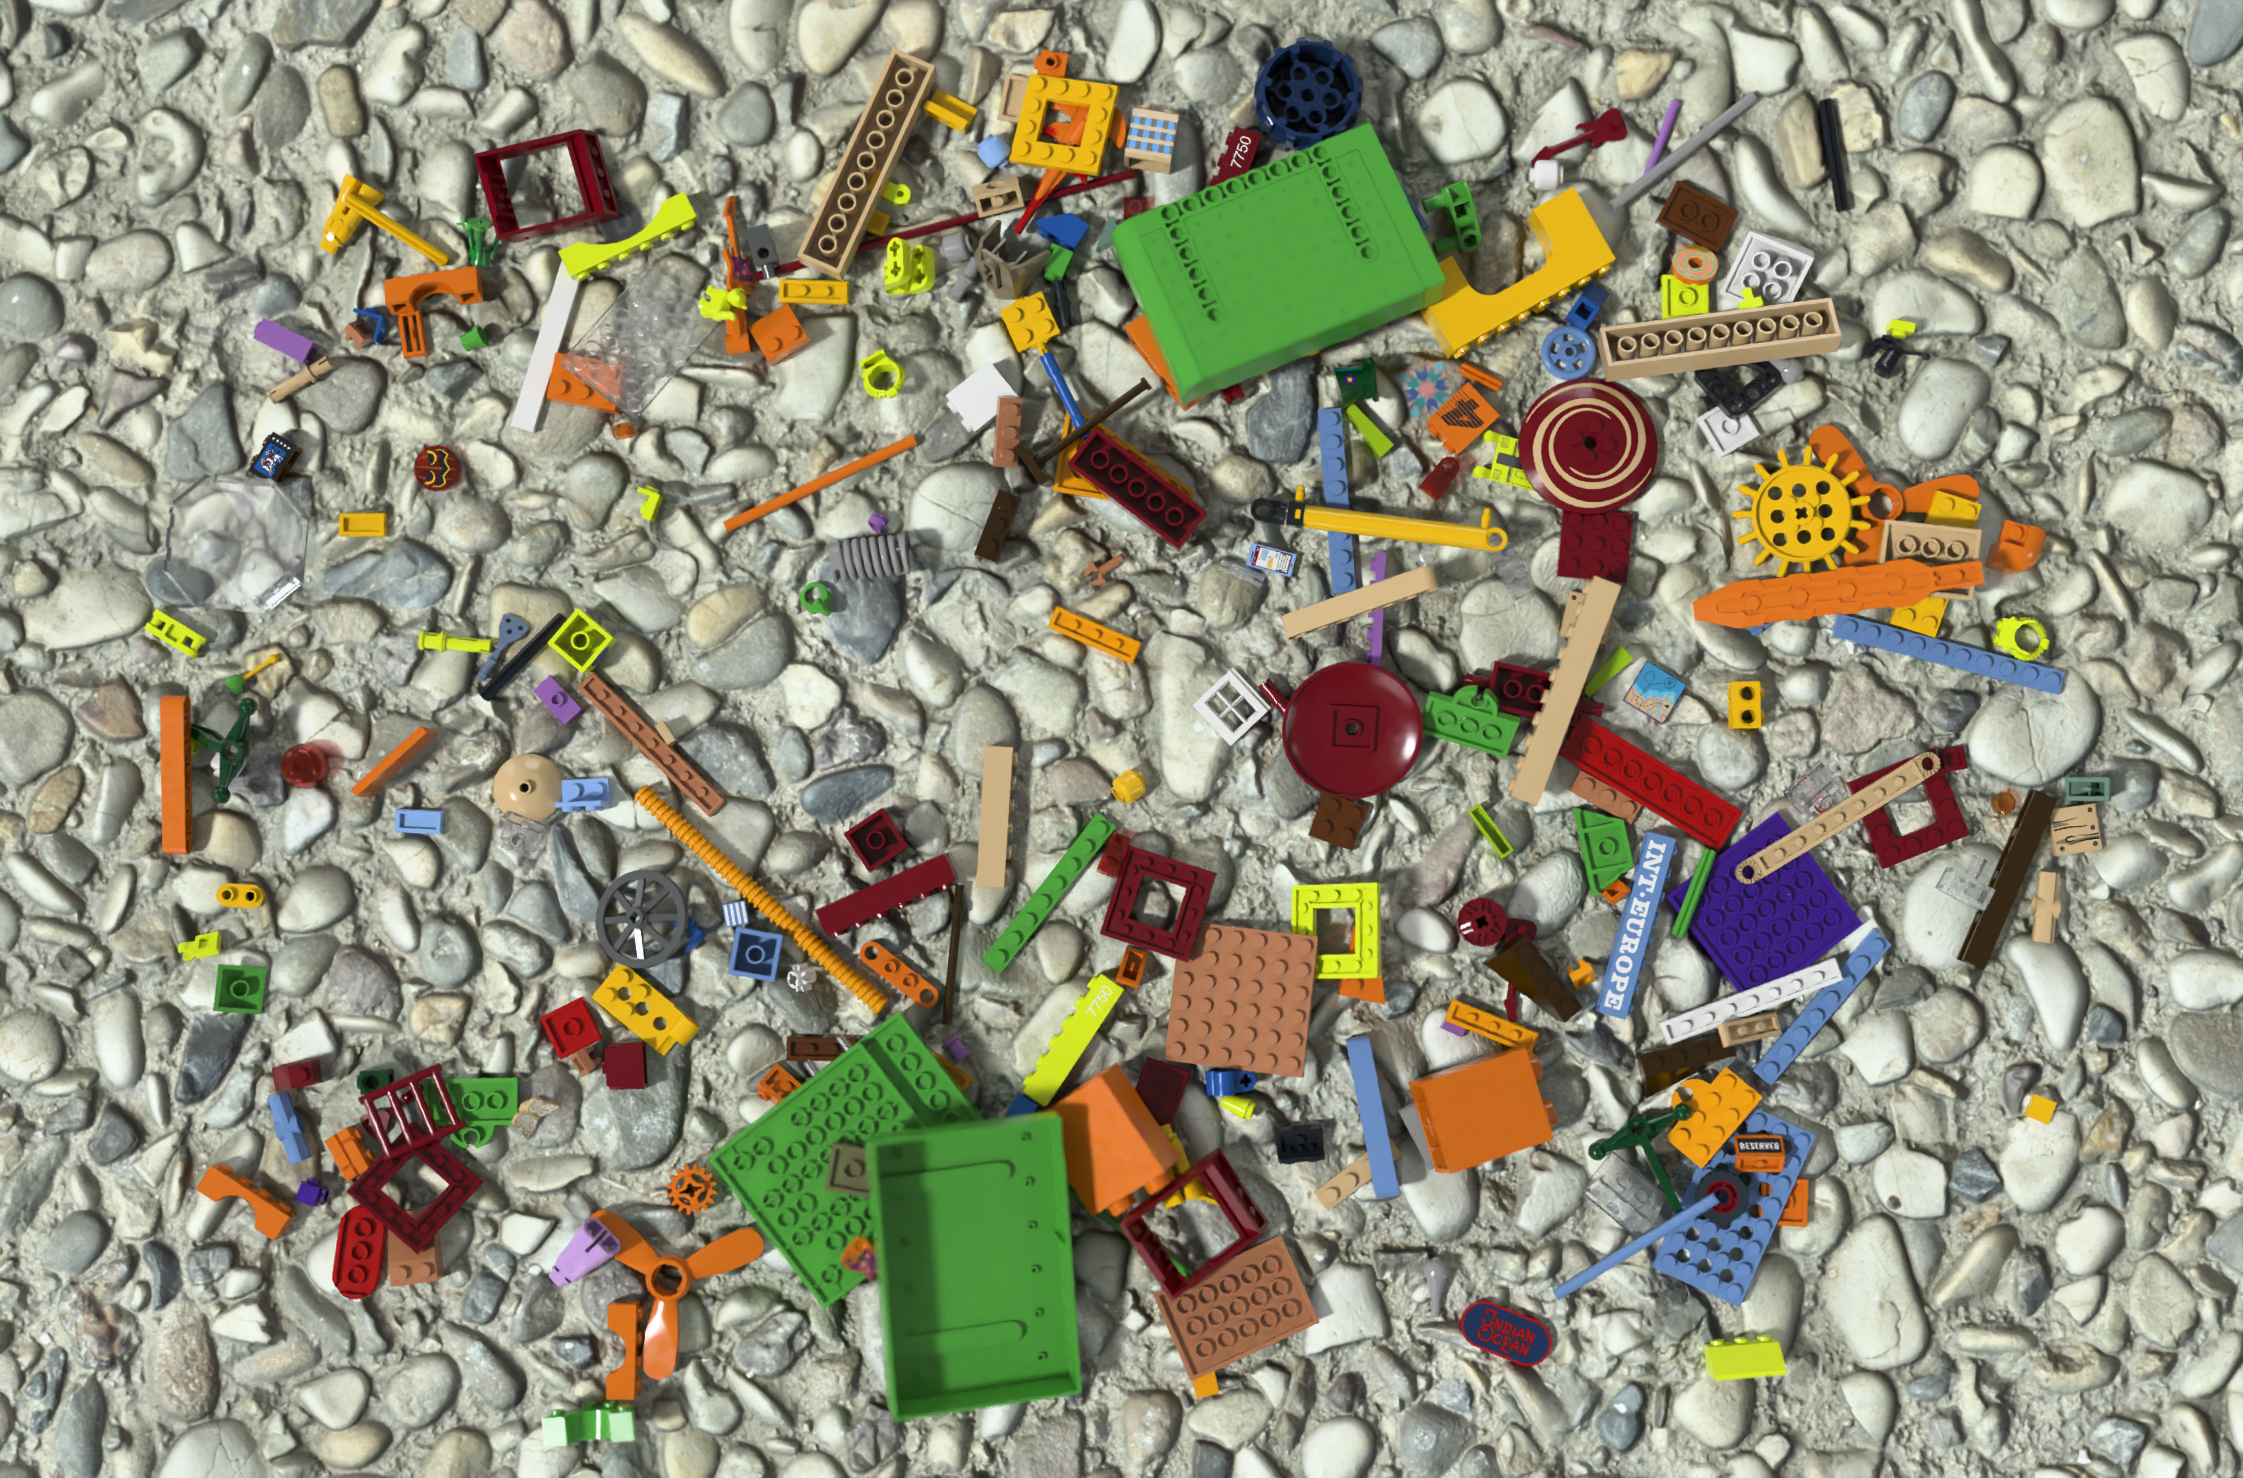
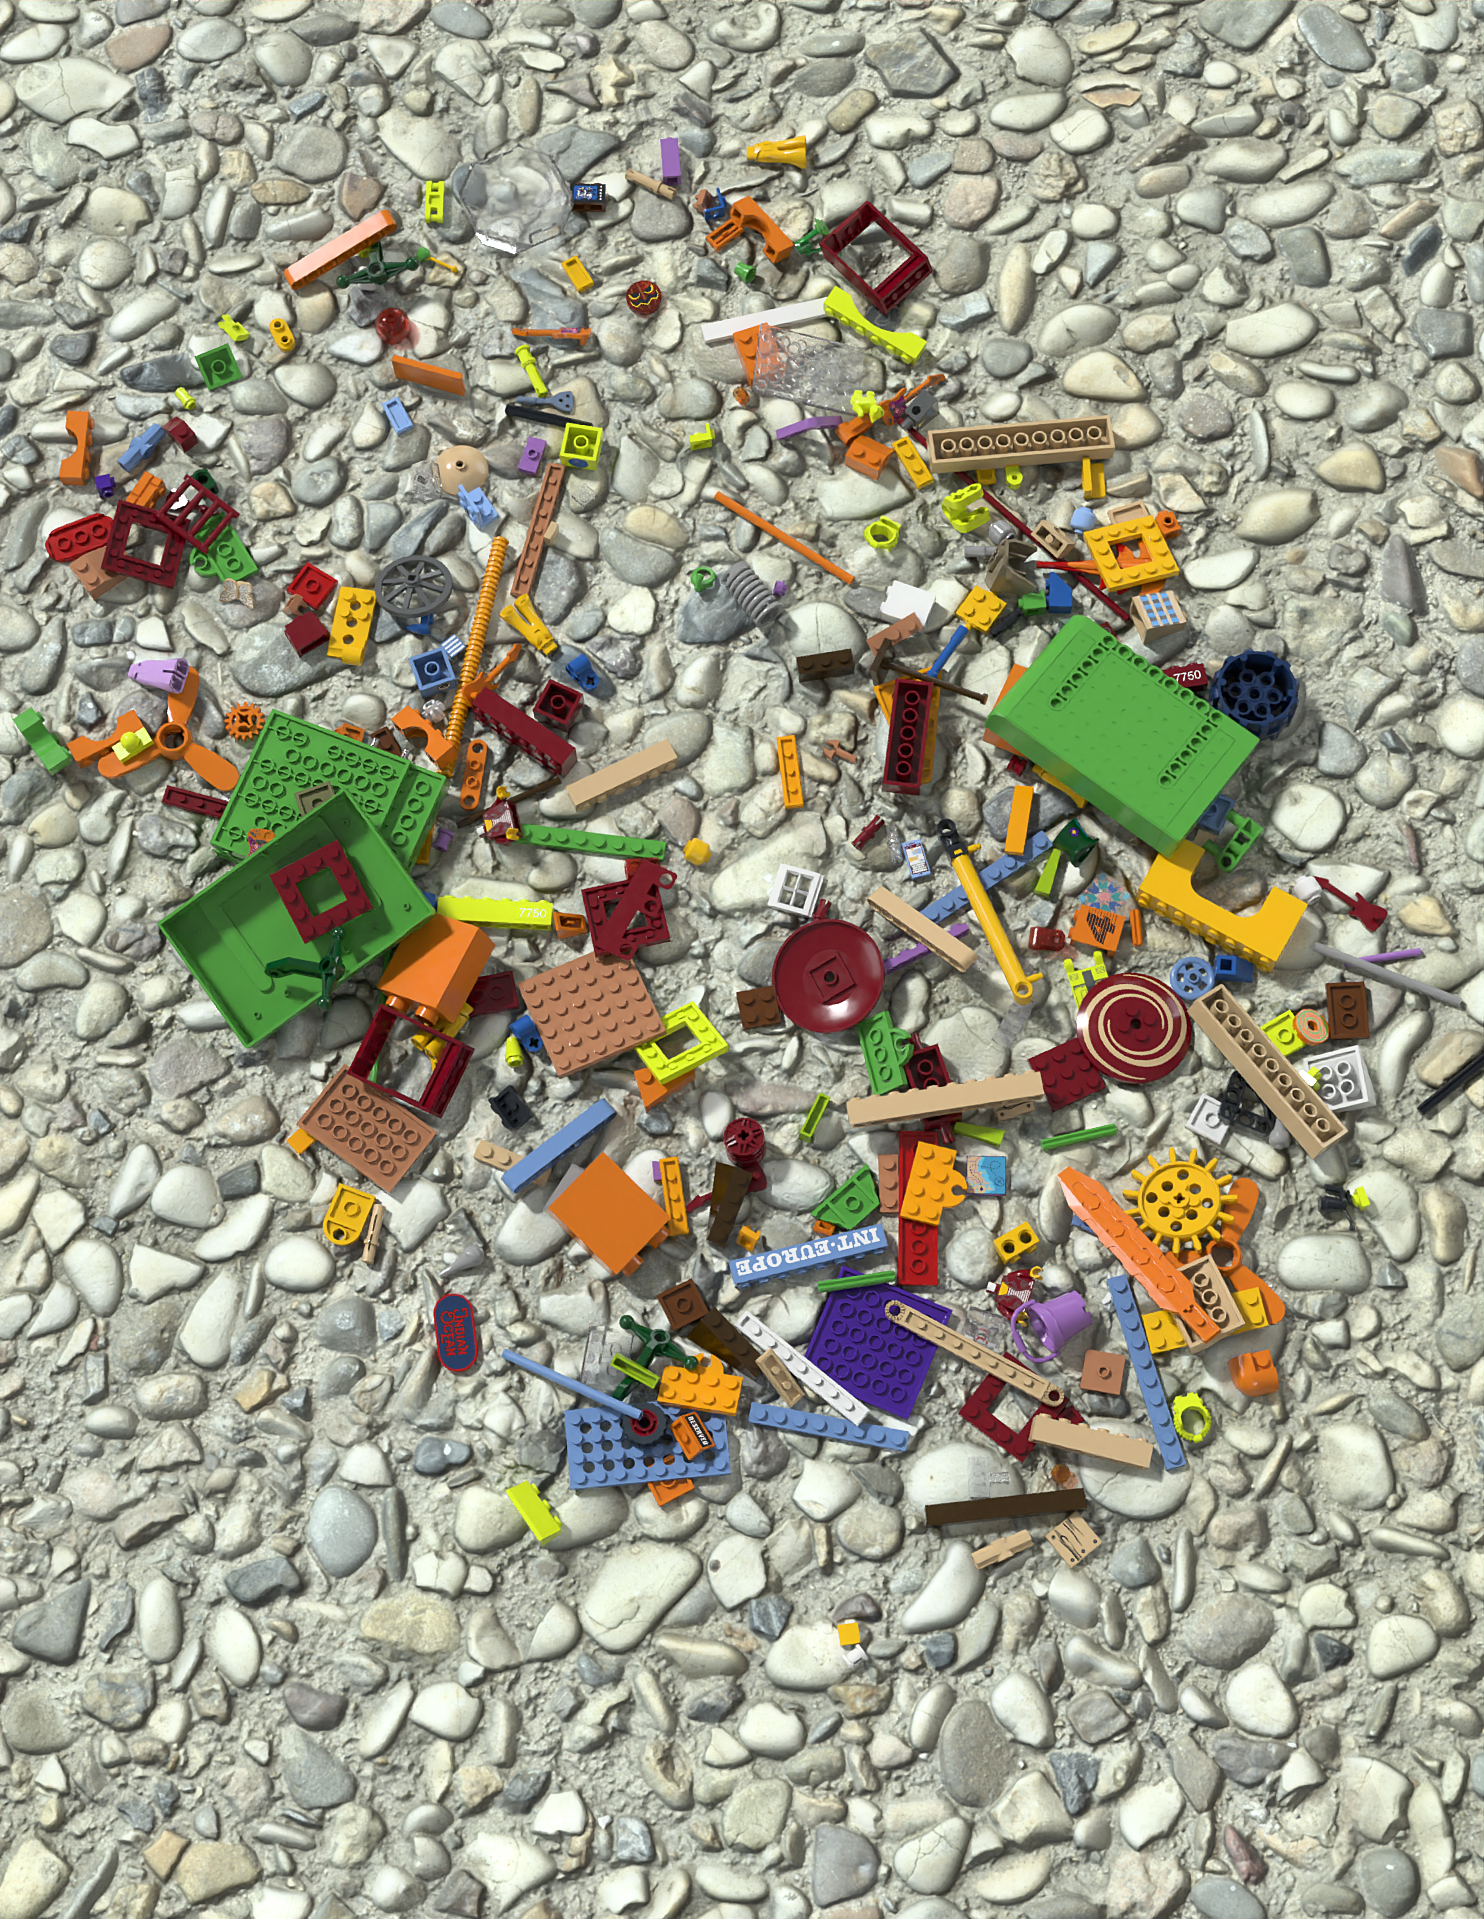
camera: 60 degrees right, 15 degrees down
yellow axle [344,194,450,267] -> none
sand green slope [2064,777,2111,802] -> none
none -> neon yellow tile [112,727,154,763]
none -> dark red tile [161,785,229,819]
none -> neon yellow pin [175,387,196,410]
none -> dark green piece [264,926,346,1011]
none -> dark red plate [269,839,374,944]
none -> yellow tile [323,1183,376,1246]
none -> tan pin [361,1204,386,1264]
none -> orange arch [391,705,458,770]
none -> orange piece [461,643,521,708]
none -> dark red torso [477,786,524,847]
none -> yellow piece [499,593,558,656]
none -> orange piece [512,327,591,345]
none -> blue piece [565,653,599,692]
none -> clear plate [571,483,598,509]
none -> dark red piece [594,859,677,960]
none -> lime piece [610,1352,660,1389]
none -> reddish brown plate [656,1278,709,1332]
none -> medium lavender beam [775,416,843,440]
none -> white bush [842,1644,869,1671]
none -> dark red pin [851,815,885,851]
none -> light orange plate [900,1141,967,1227]
none -> dark red torso [986,1266,1044,1327]
none -> light orange tile [1004,785,1034,856]
none -> medium lavender piece [1010,1290,1093,1363]
none -> tan brick [1028,1413,1154,1470]
none -> bright green axle [1041,1123,1117,1151]
none -> nougat plate [1080,1349,1126,1396]

